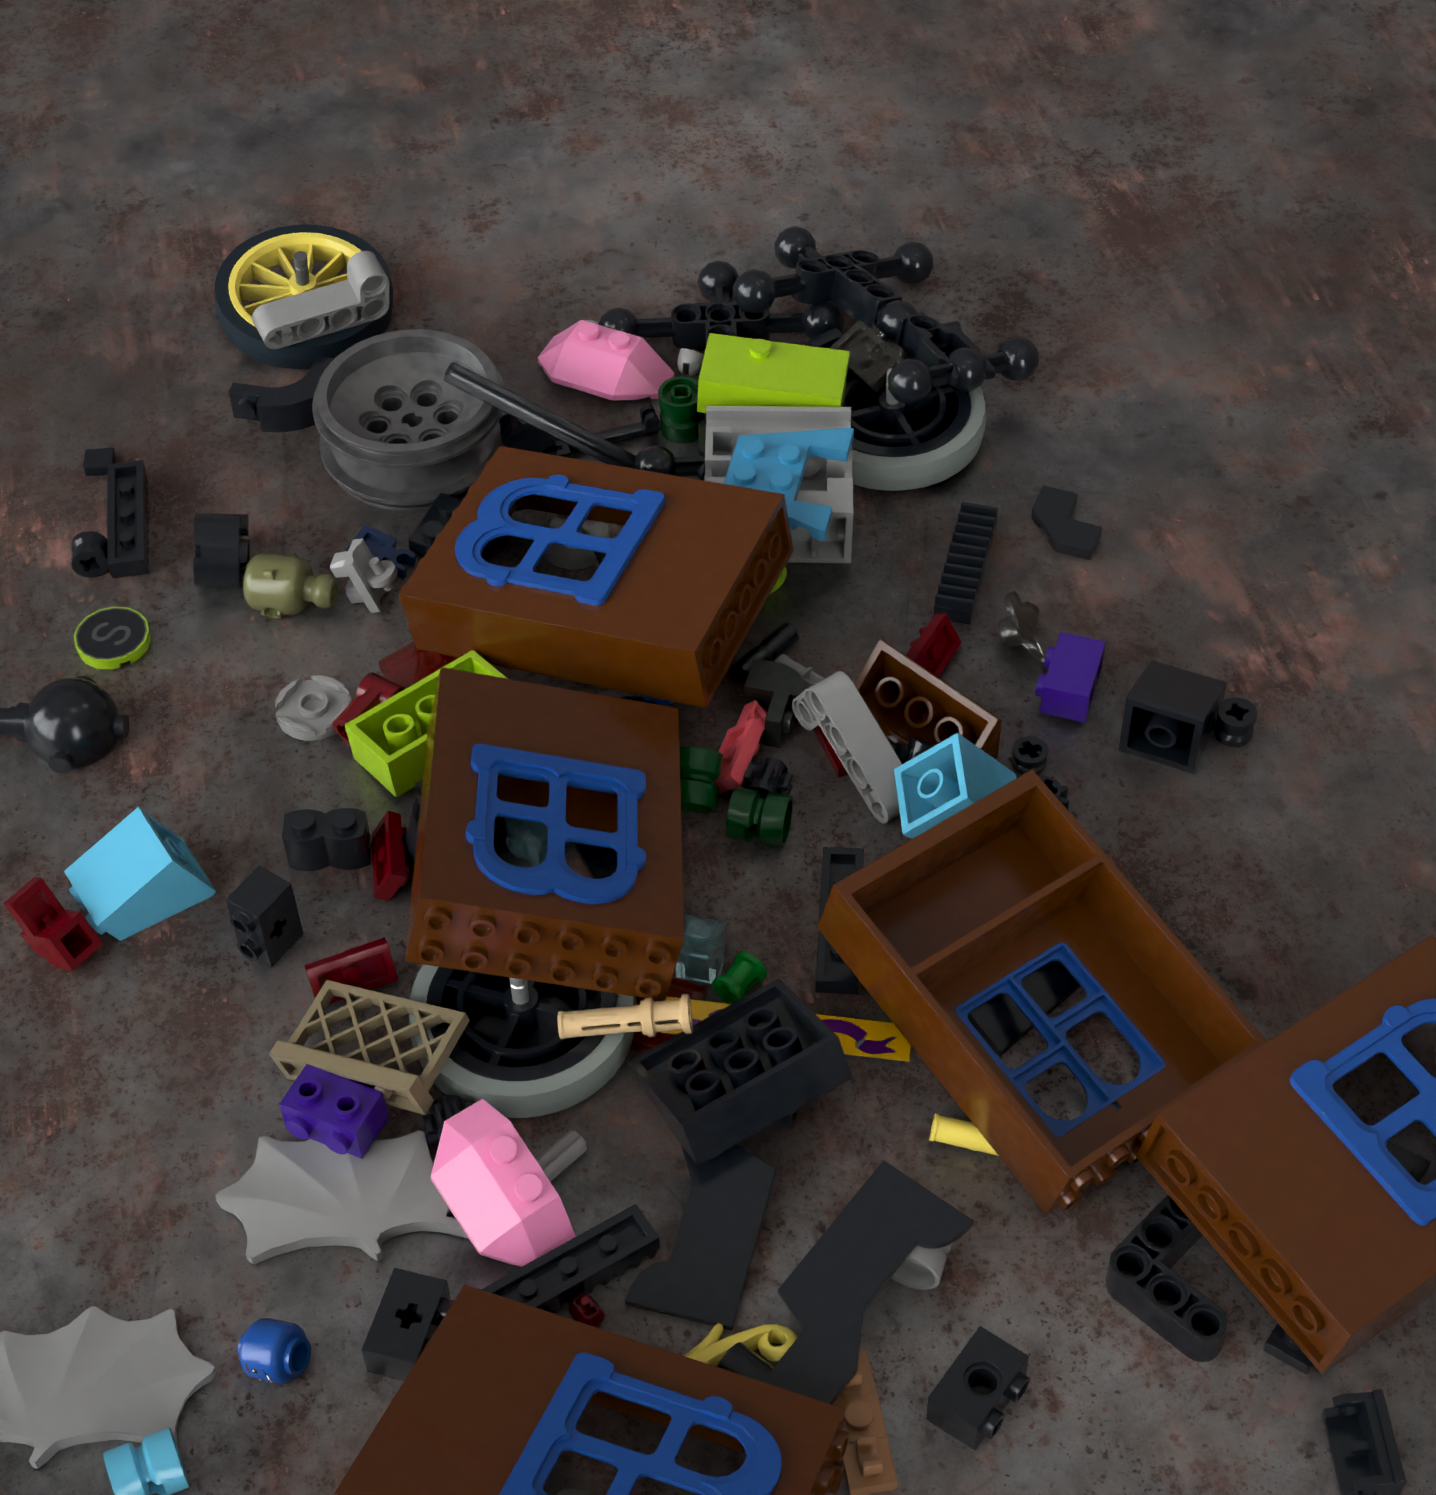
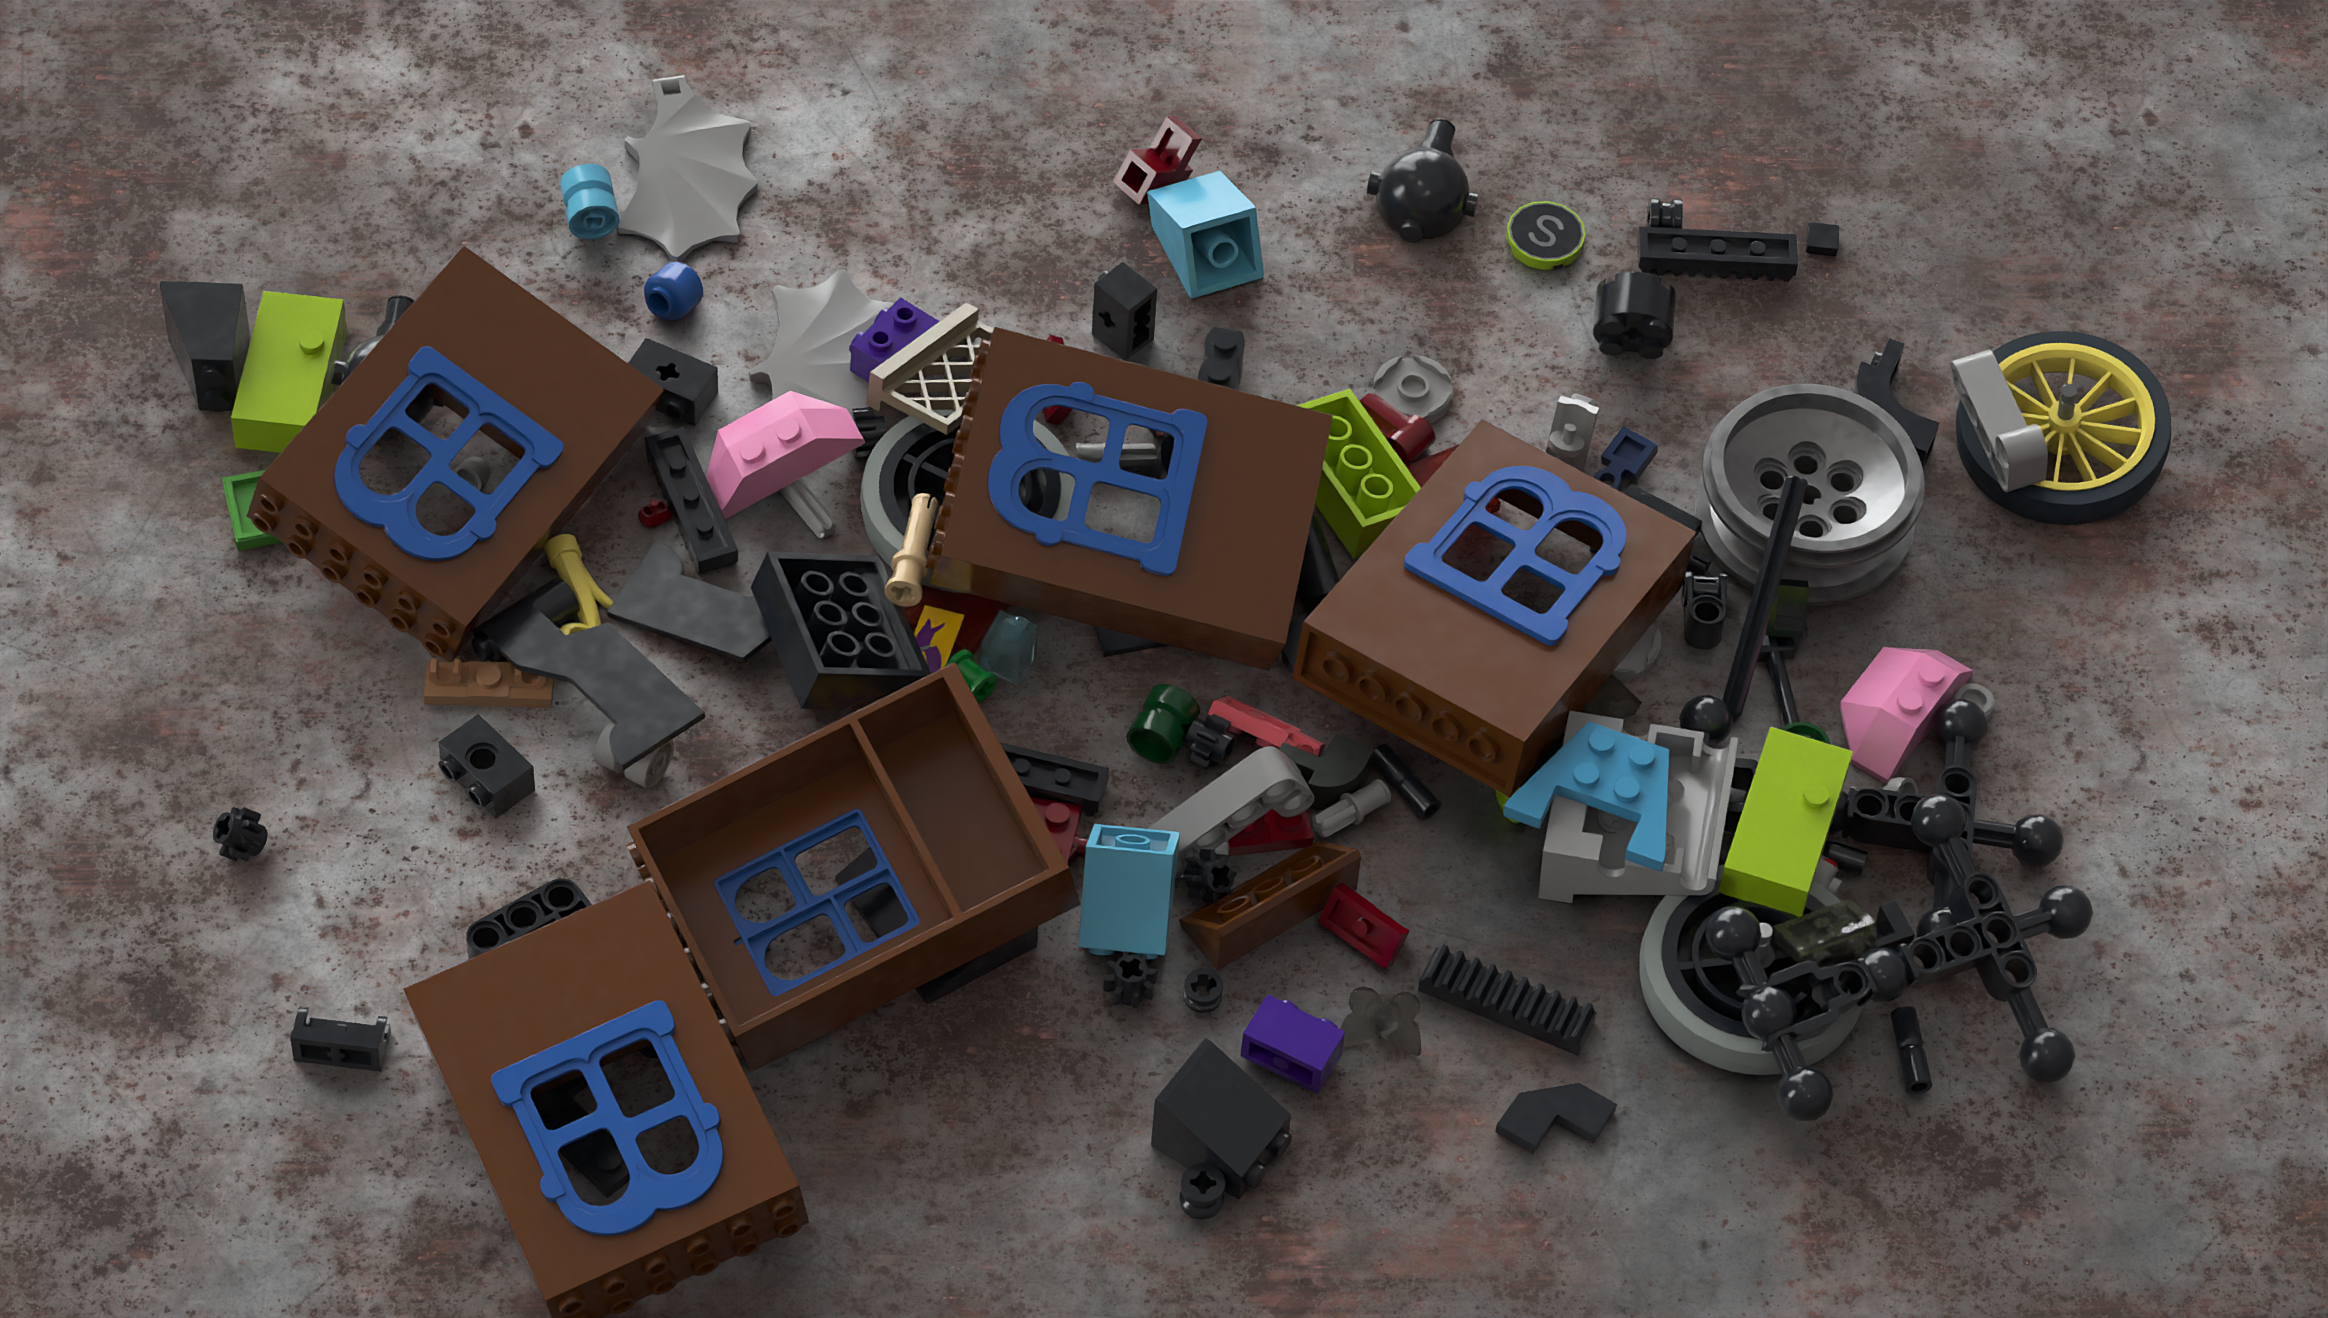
camera: 95 degrees right, 5 degrees up
olive piece [243,551,339,619] -> none
dark green wheel [680,746,723,813] -> none

